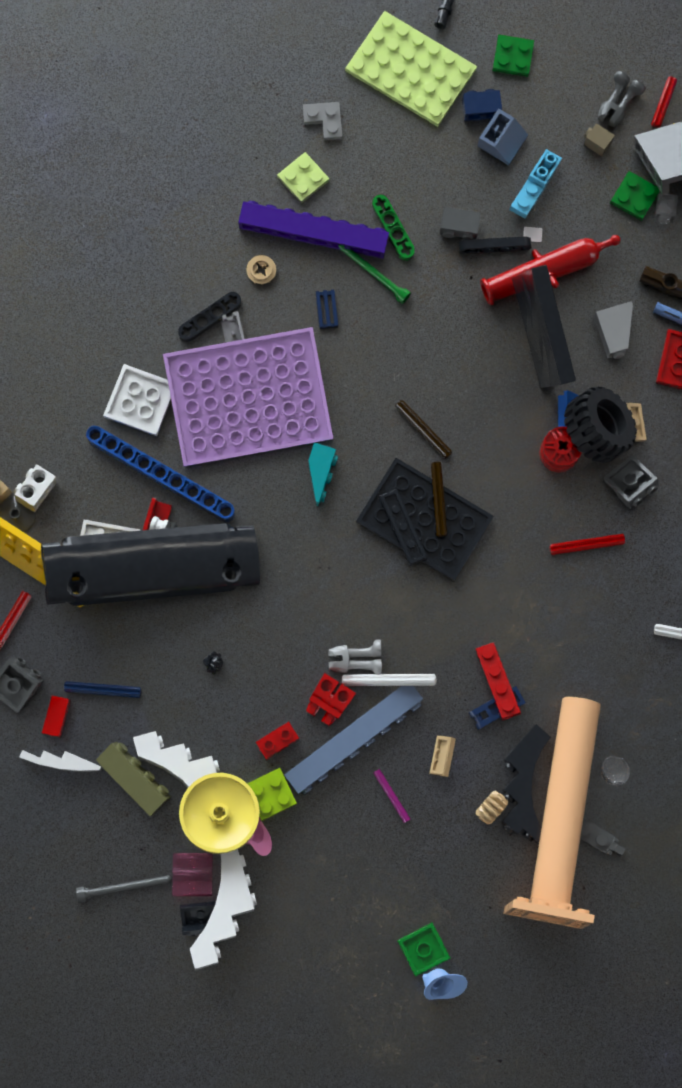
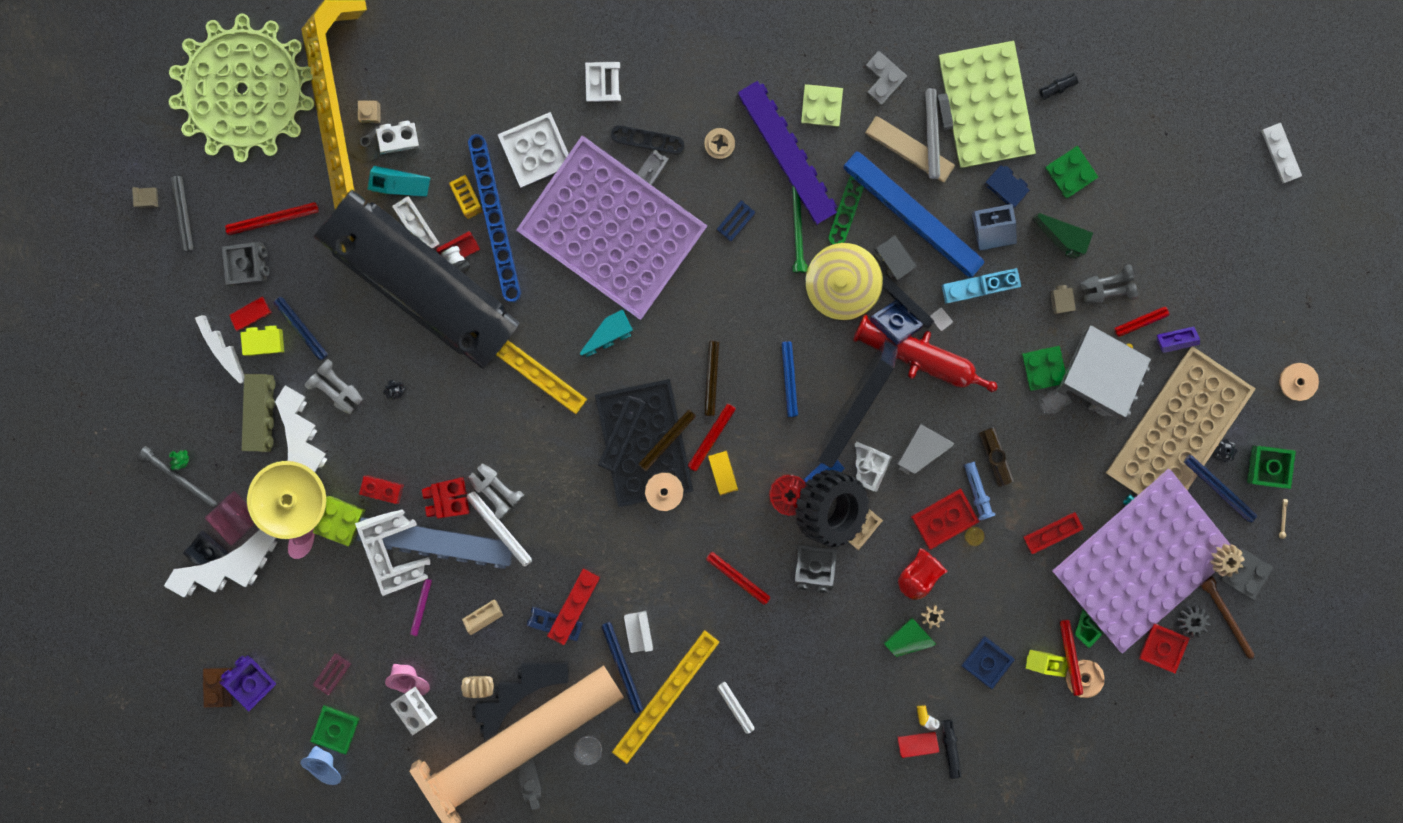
camera: 50 degrees right, 10 degrees up
none -> green plant [169,450,189,470]
none -> reddish brown plate [203,668,233,707]
none -> dark purple plate [219,655,276,711]
none -> neon yellow brick [240,326,284,356]
none -> light grey piece [304,359,363,414]
none -> clear pink tile [313,653,351,696]
none -> white wedge [355,510,430,596]
none -> teal slope [367,166,431,196]
none -> bright pink piece [385,664,430,695]
none -> white brick [391,687,437,735]
none -> yellow slope [449,174,483,219]
none -> yellow tile [470,332,587,414]
none -> white plate [585,62,621,102]
none -> dark blue axle [601,622,643,713]
none -> yellow tile [612,630,720,764]
none -> white panel [624,611,653,653]
none -> light nougat plate [645,473,683,511]
none -> red axle [688,404,735,471]
none -> yellow slope [708,451,738,496]
none -> blue axle [782,341,798,417]
none -> light yellow dish [806,243,883,320]
none -> blue beam [843,151,984,278]
none -> white slope [855,441,892,492]
none -> tan beam [865,116,955,182]
none -> dark blue tile [870,300,924,345]
none -> light grey axle [925,88,940,179]
none -> dark grey beam [937,93,953,131]
none -> dark green slope [1032,213,1093,259]

